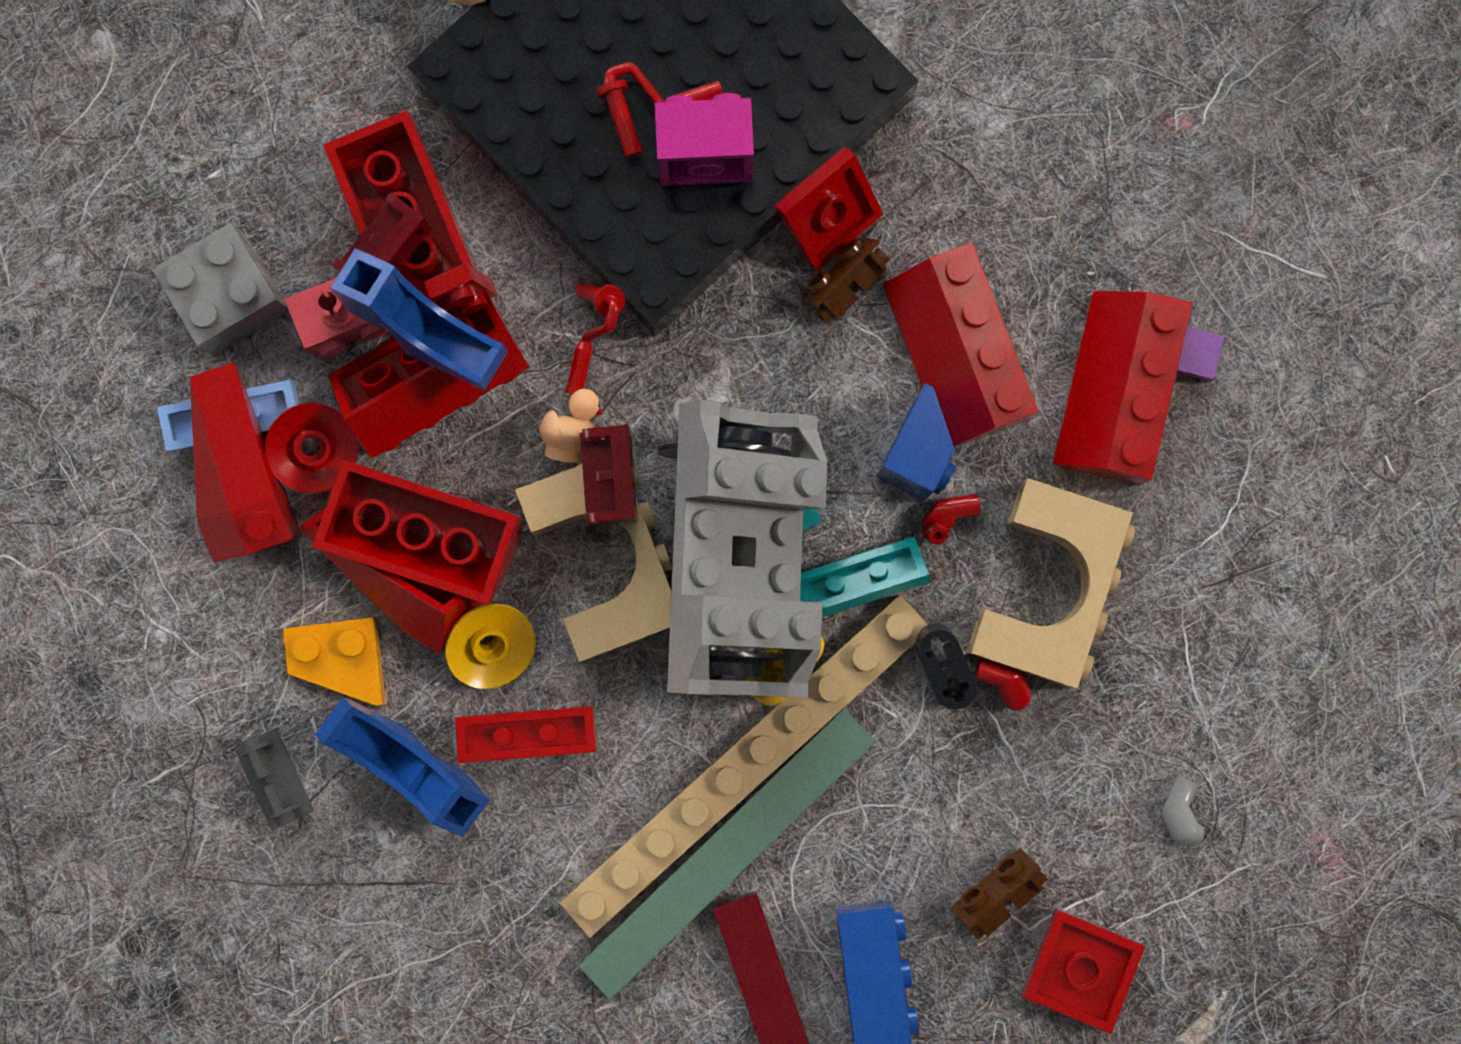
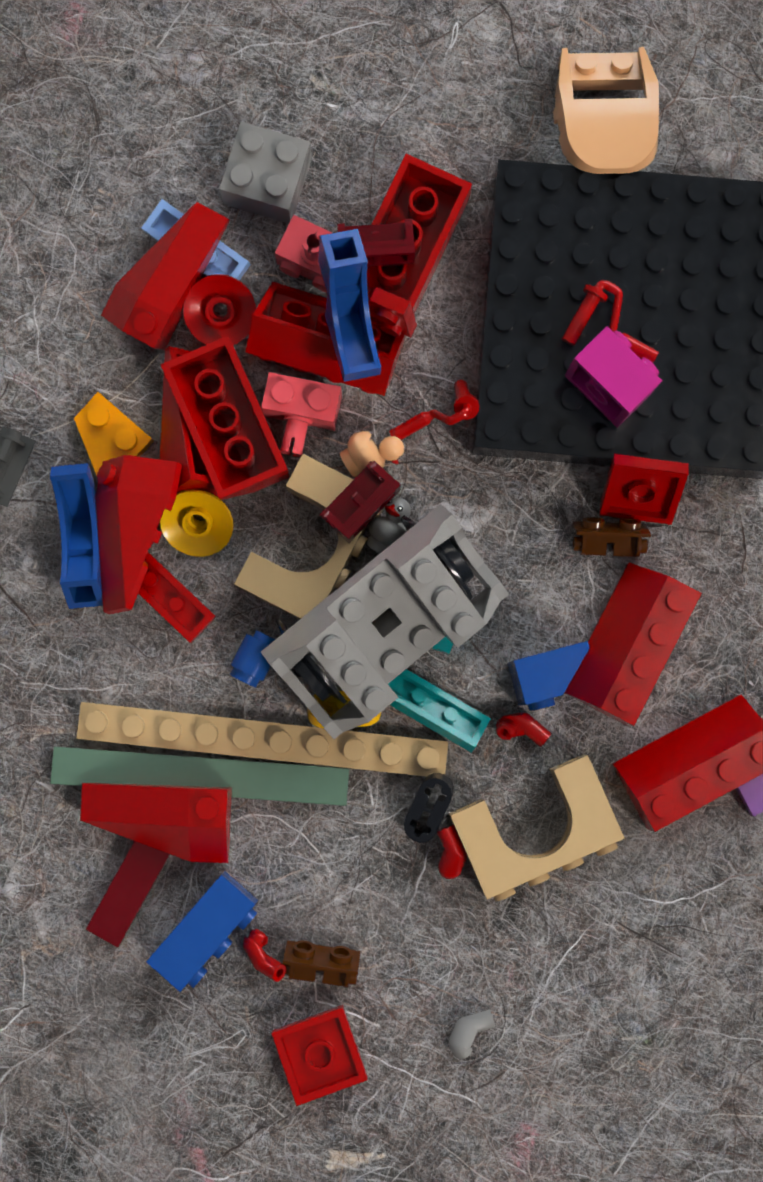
camera: 40 degrees right, 0 degrees up
none -> red wedge [80,783,232,863]
none -> red wedge [95,455,182,615]
none -> blue brick [230,630,276,688]
none -> red arm [243,929,286,982]
none -> coral brick [261,372,342,457]
none -> light grey animal [365,498,411,554]

